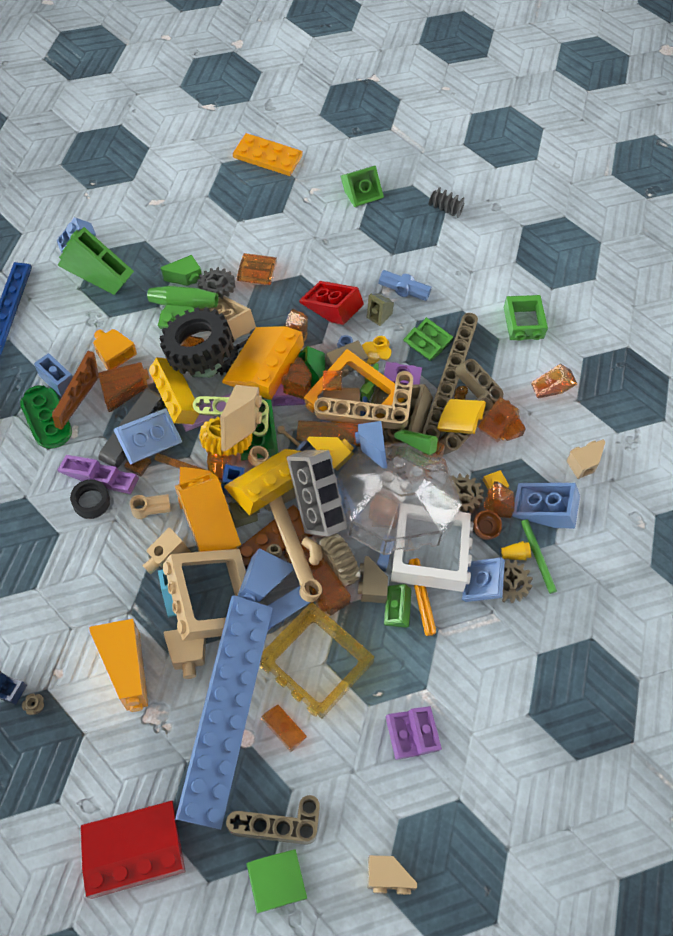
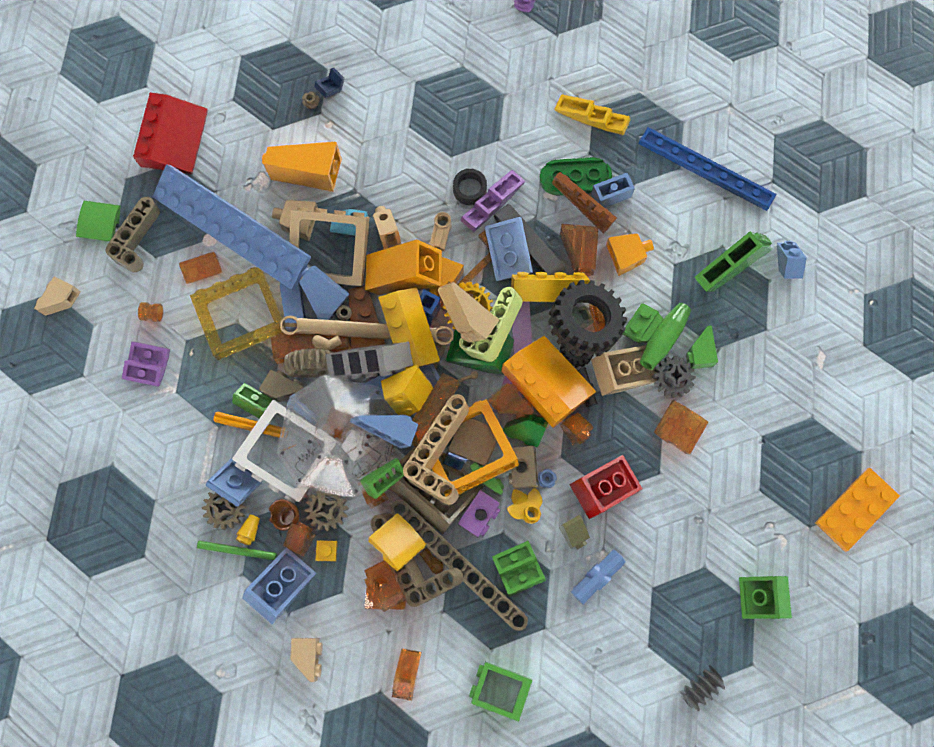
camera: 120 degrees right, 15 degrees up
clear orange tile [323,371,342,391] -> none
none -> clear orange wheel [138,302,163,322]

